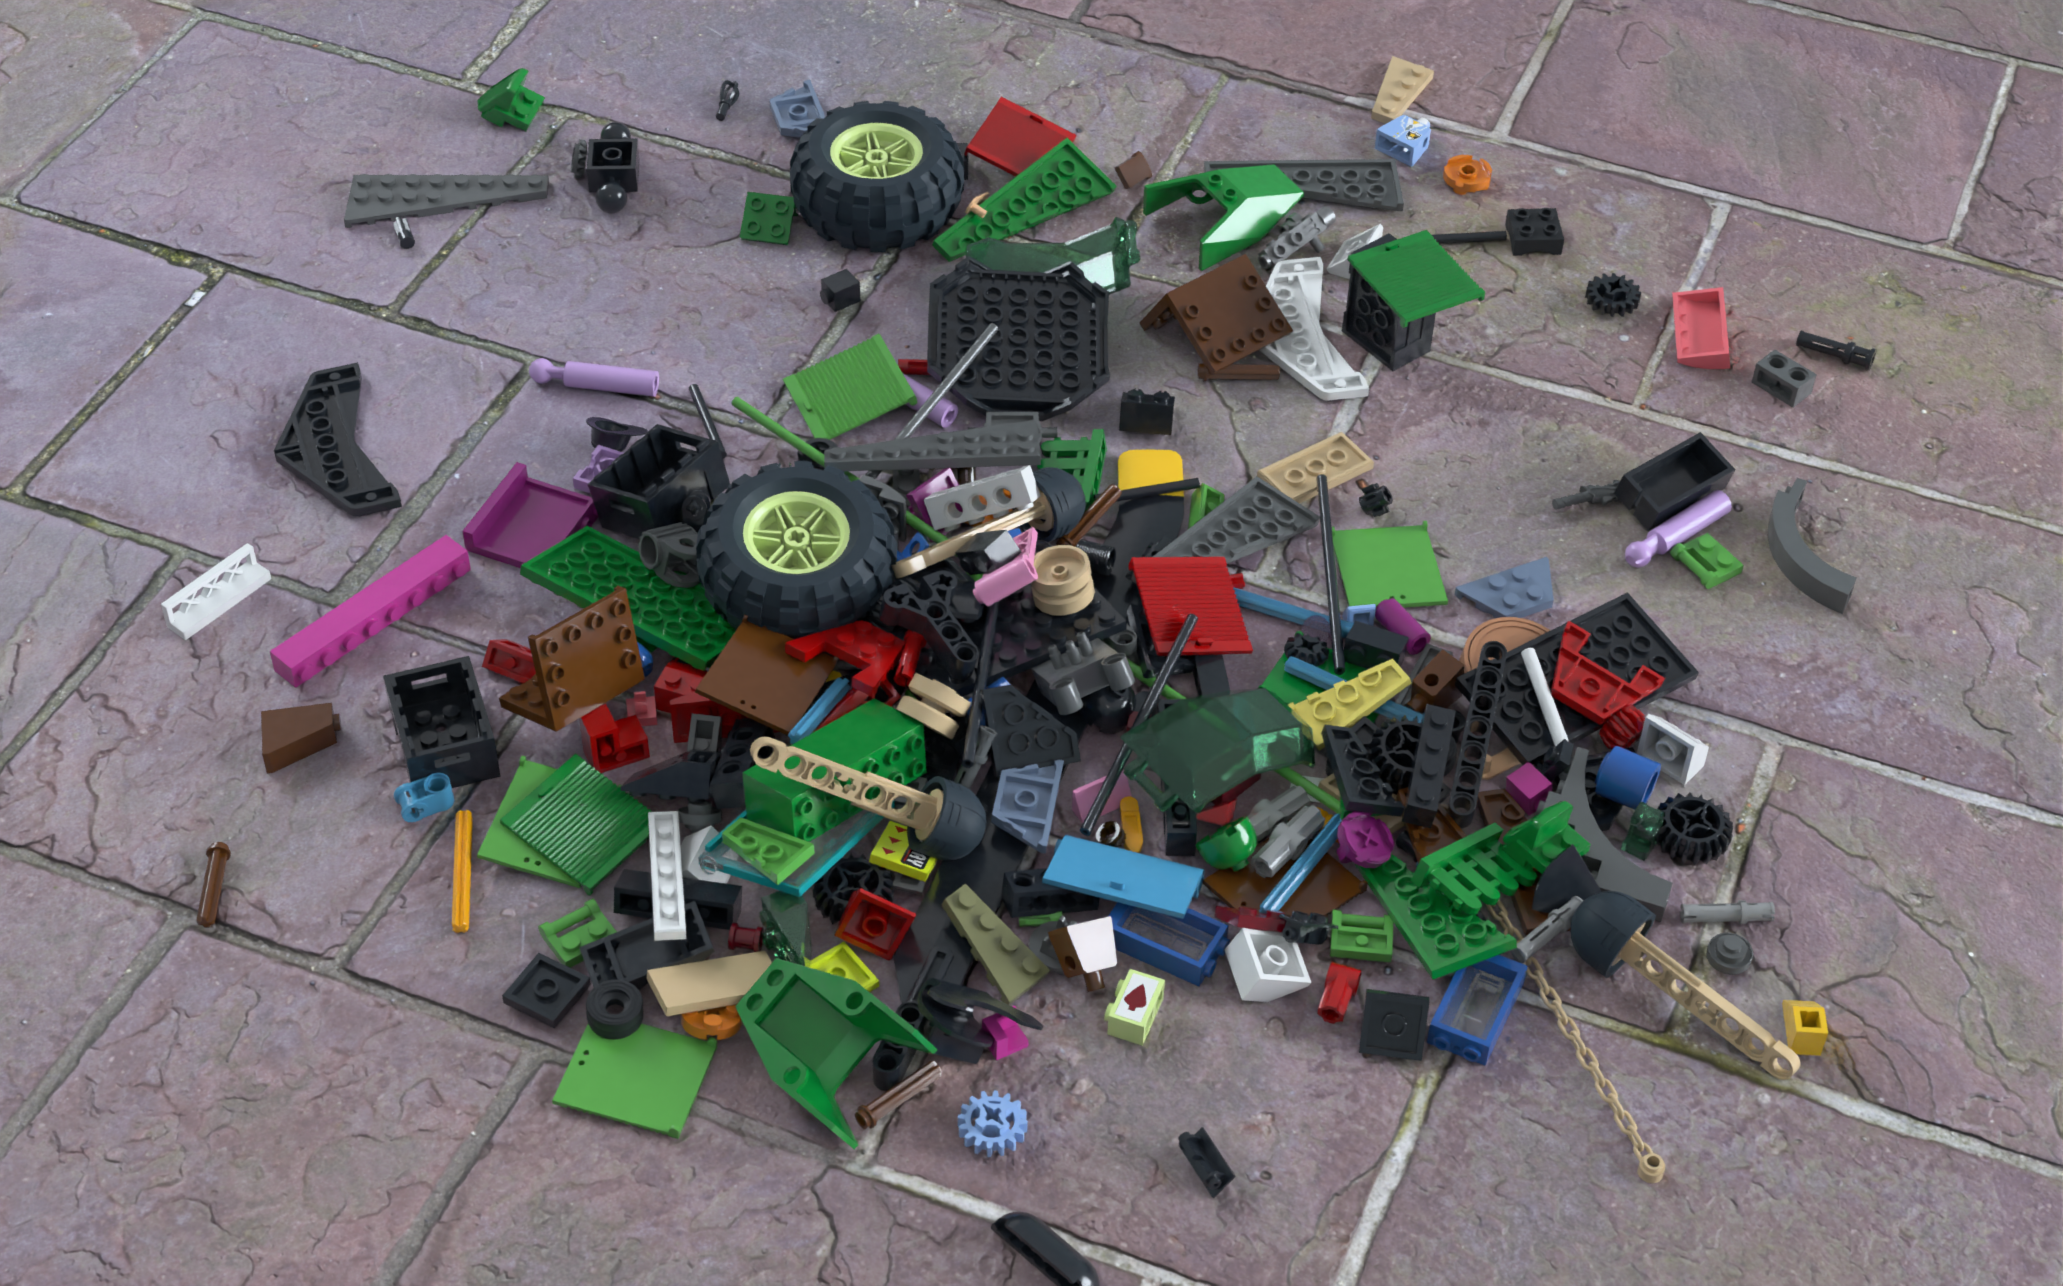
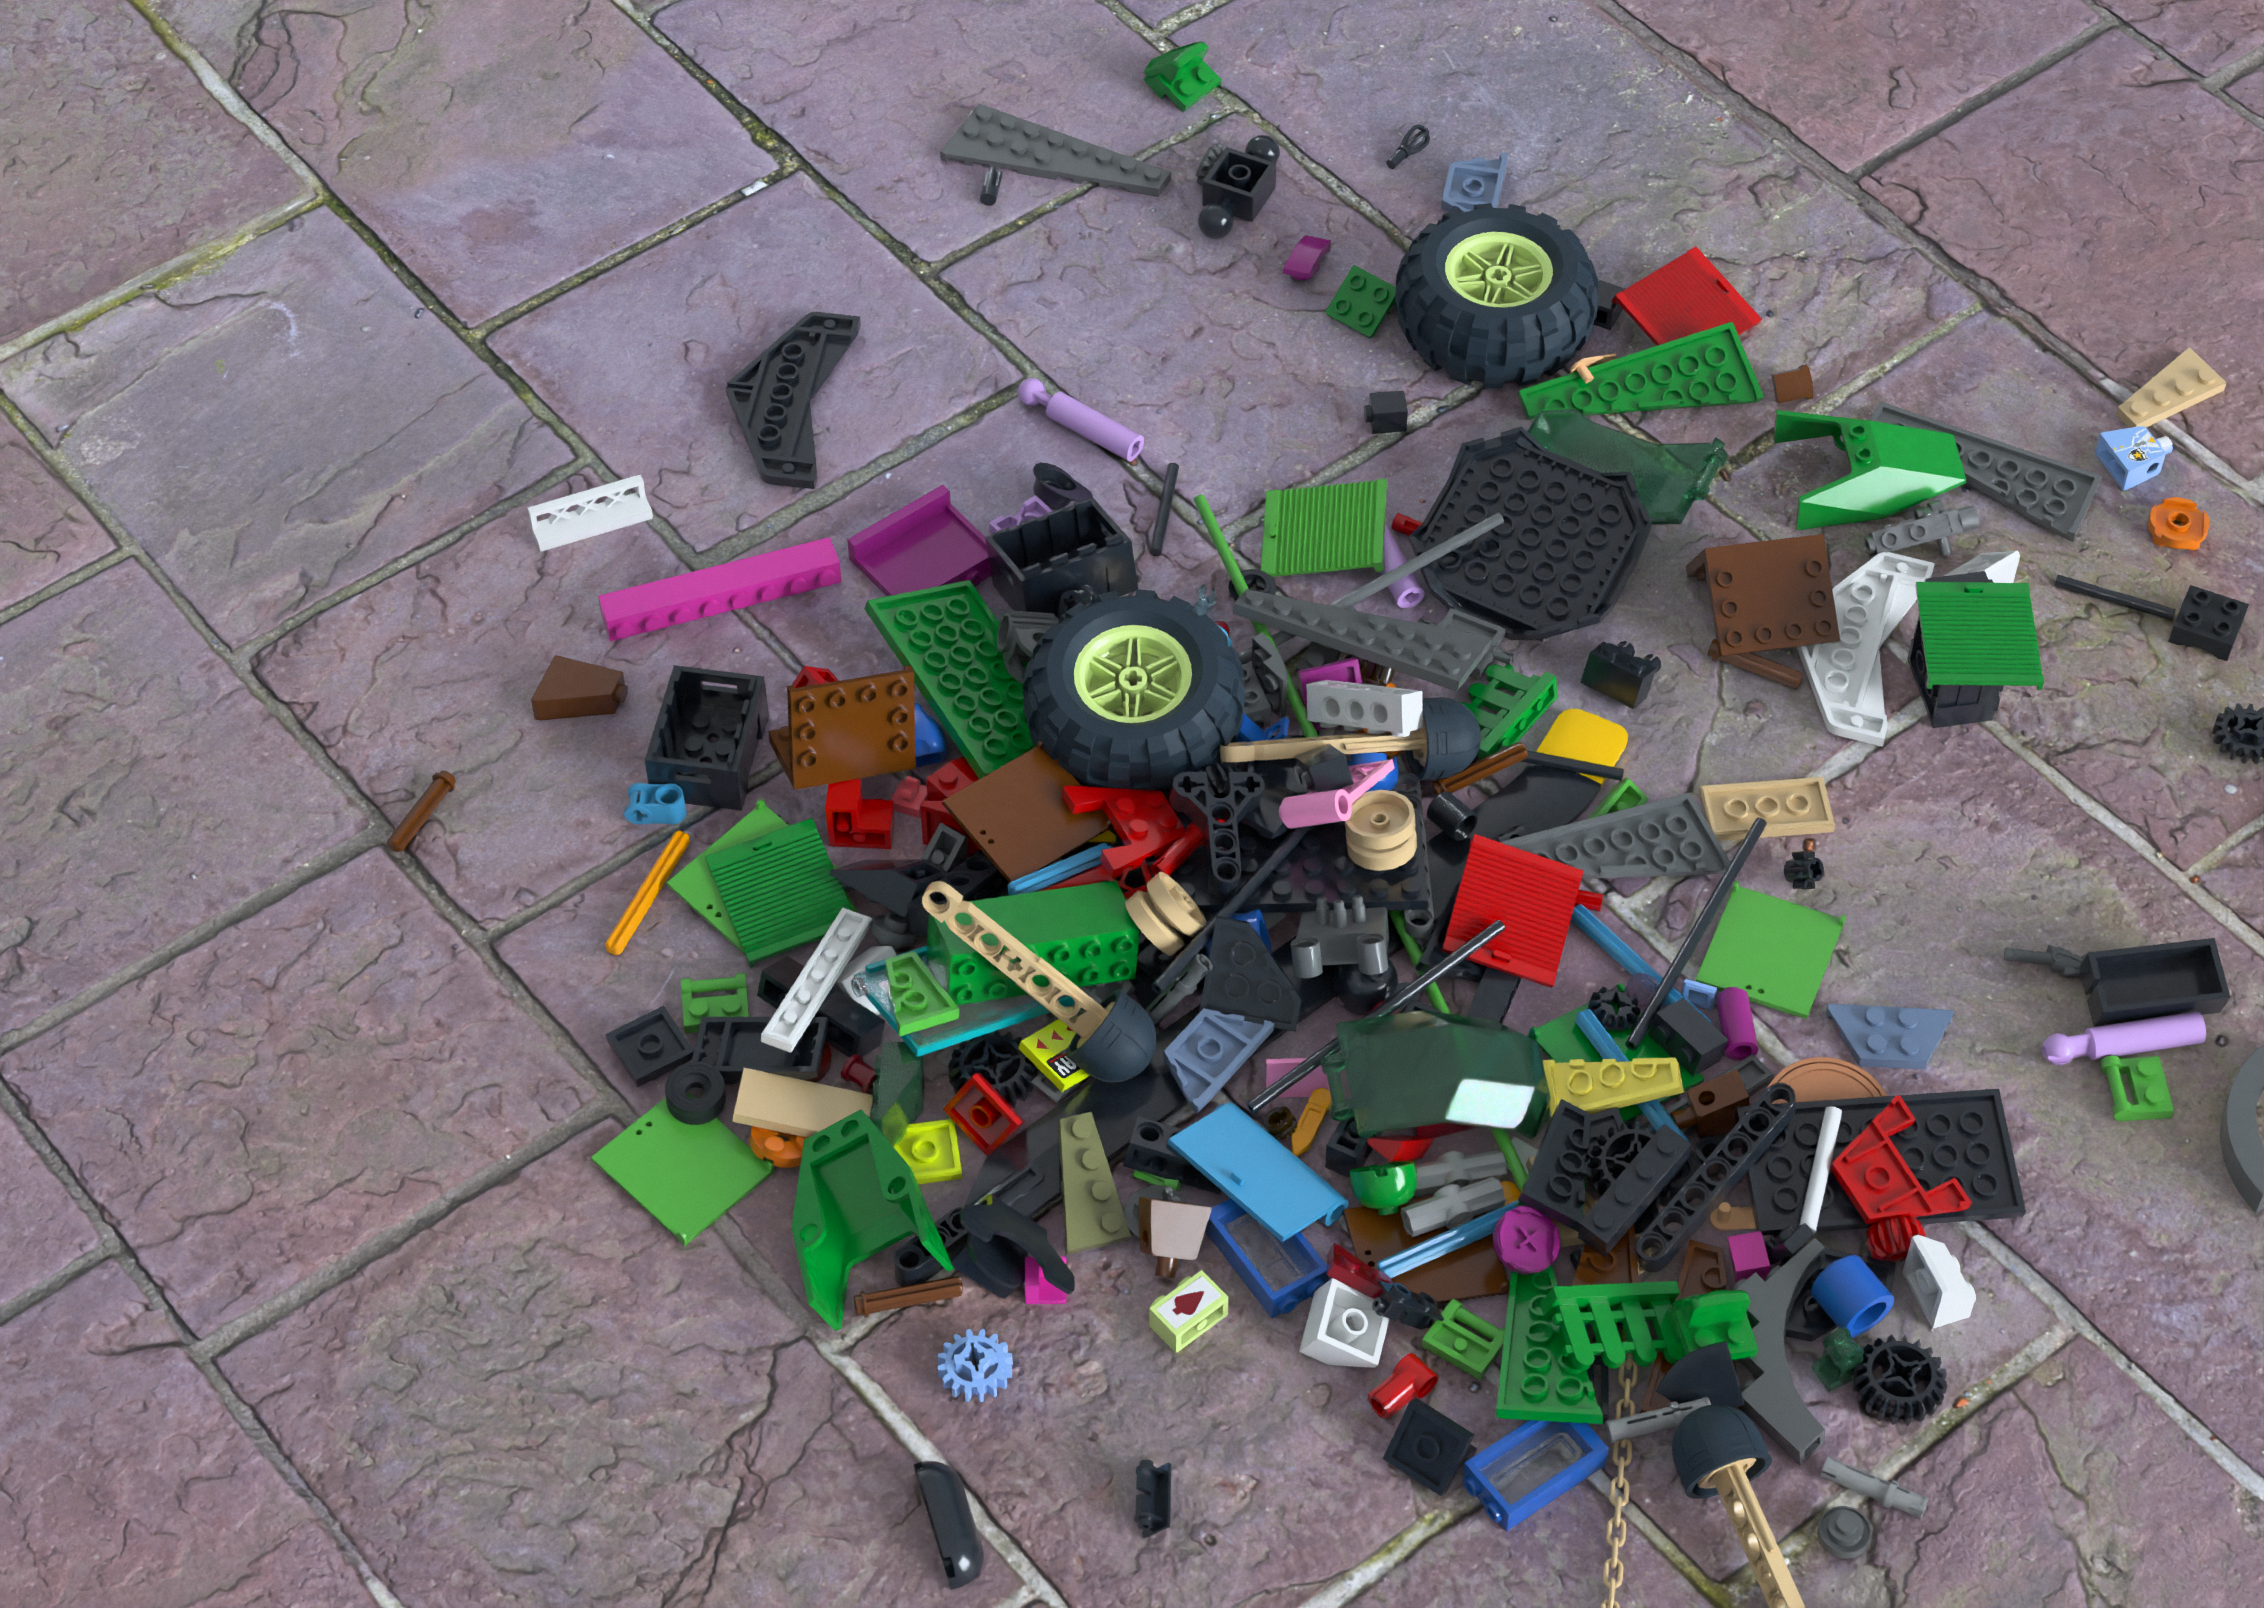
camera: 30 degrees right, 5 degrees up
none -> magenta slope [1283,235,1331,280]

